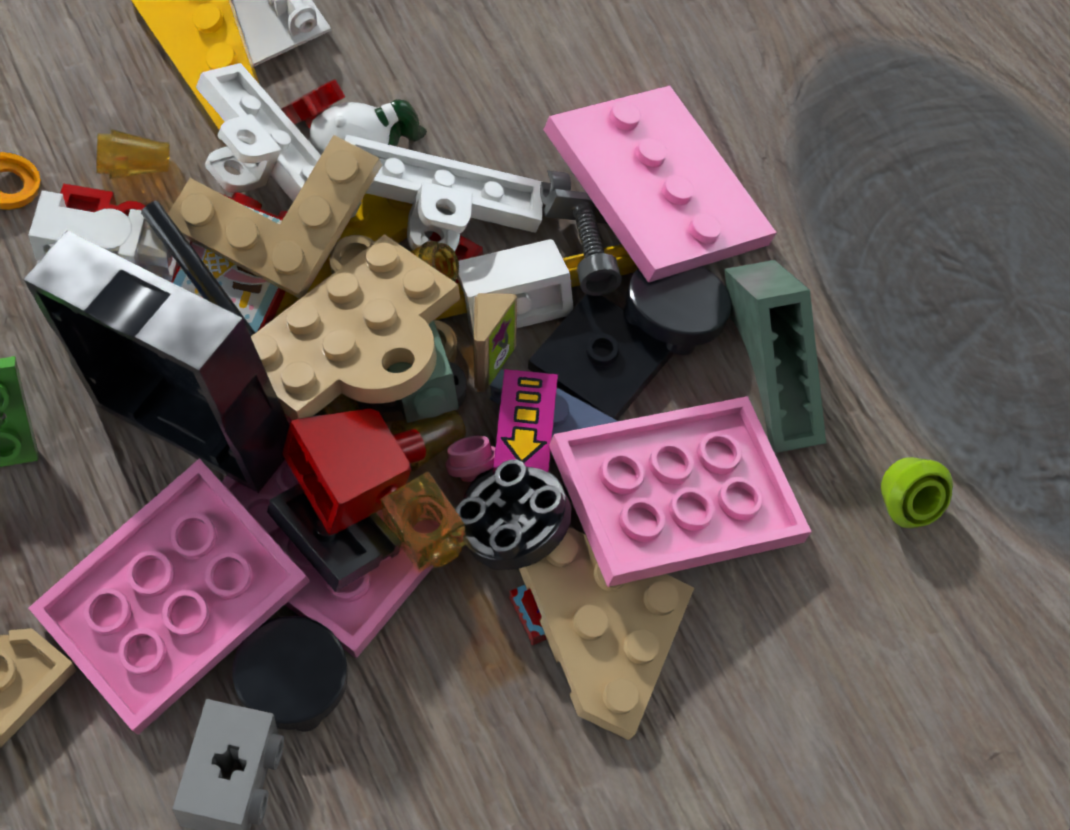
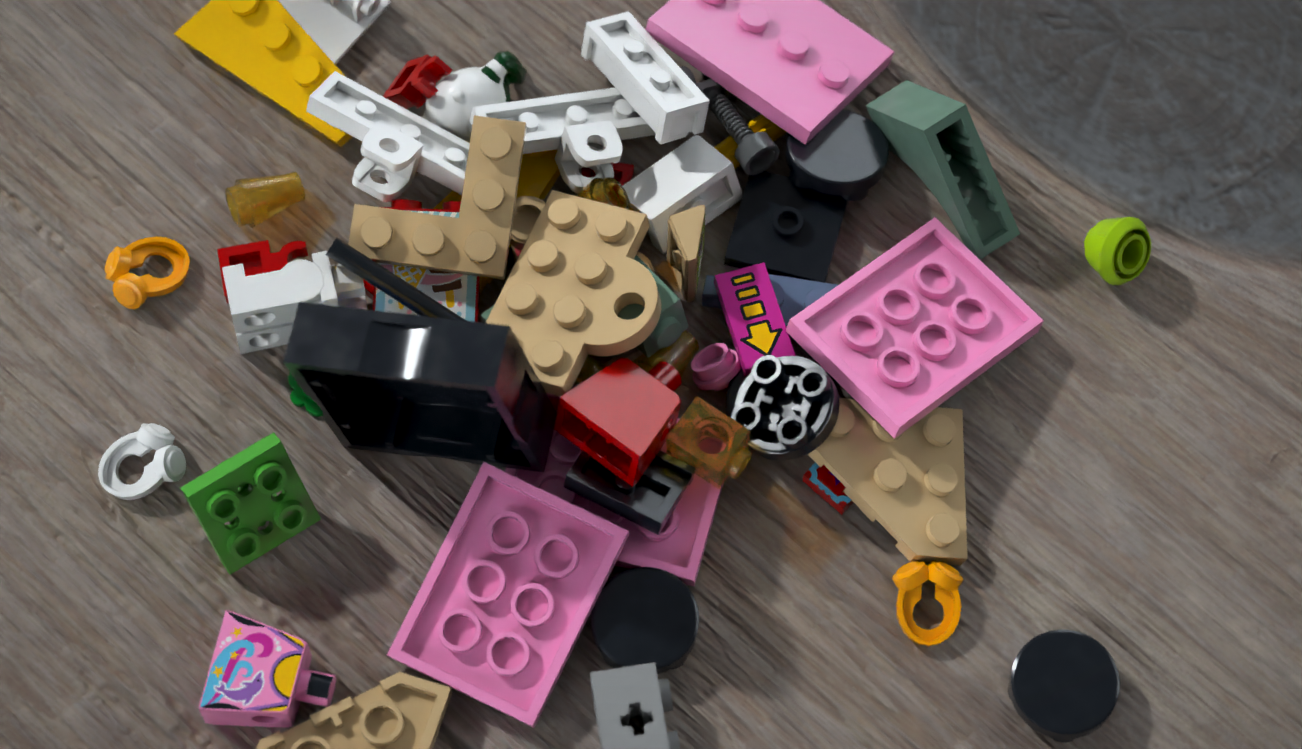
camera: 20 degrees left, 5 degrees up
none -> white container [581,11,710,145]
none -> light orange piece [892,561,964,646]

